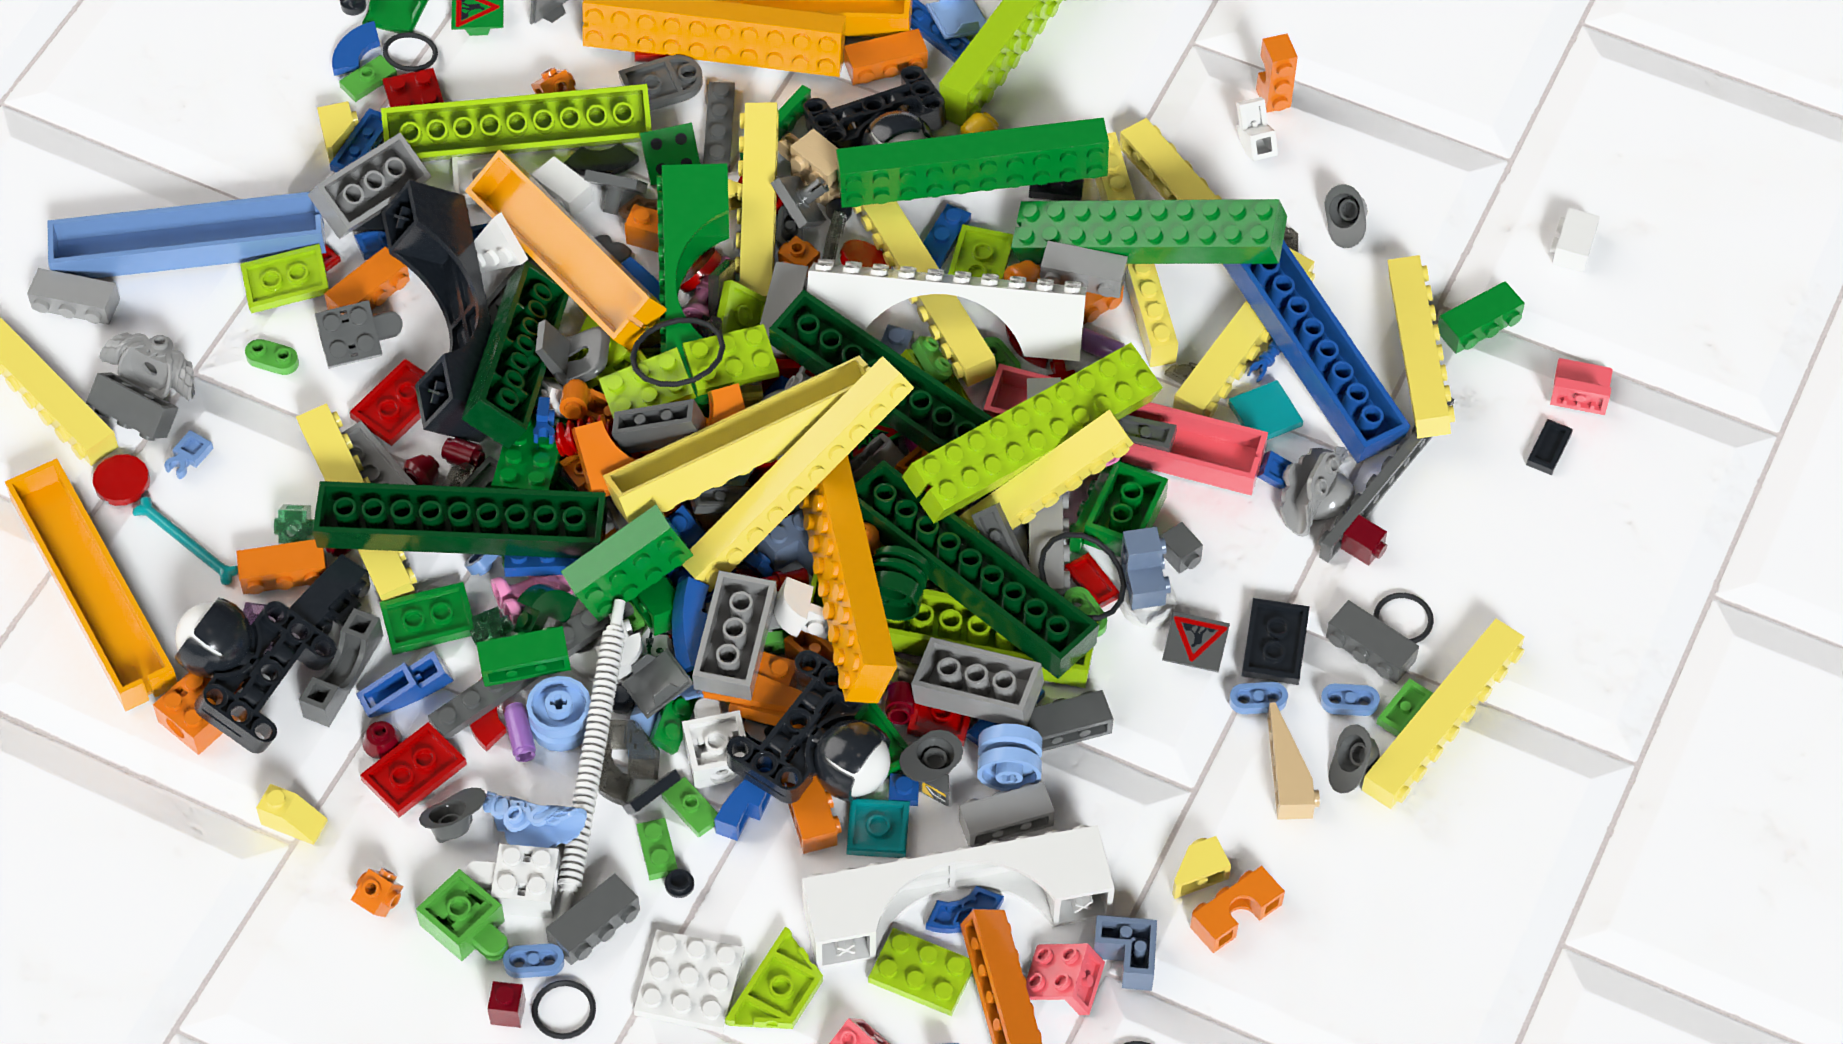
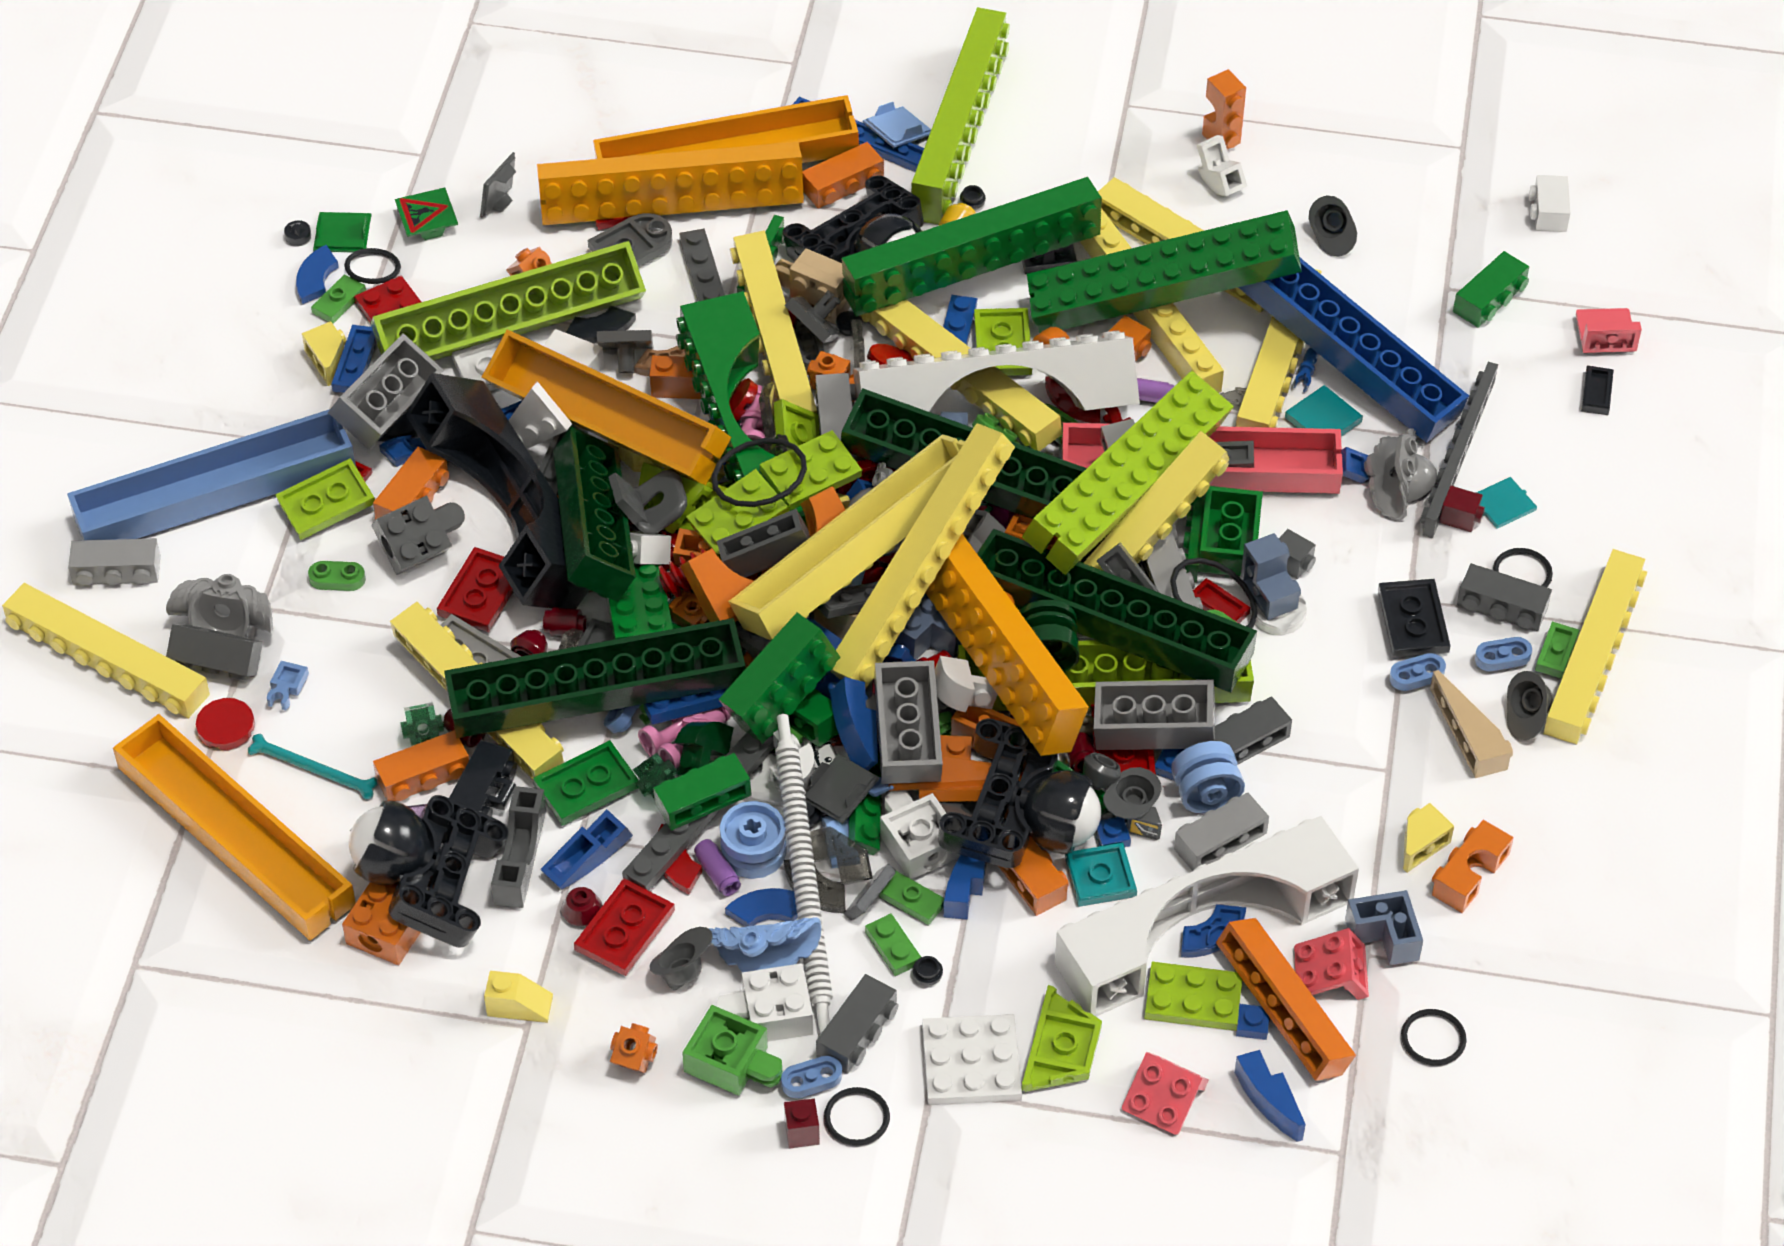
camera: 15 degrees left, 5 degrees down
blue plate [533,397,555,444] -> none
orange brick [559,379,590,420] -> none
green tile [639,122,701,185] -> none
light grey brick [1040,241,1128,298] -> none
dark grey piece [1162,611,1230,673] -> none
light yellow brick [1387,255,1455,439] -> none
none -> blue tile [725,888,798,927]
none -> black plate [960,185,986,209]
none -> dark grey cone [1082,753,1121,791]
none -> blue plate [1236,1004,1269,1040]
none -> teal piece [1476,476,1537,529]

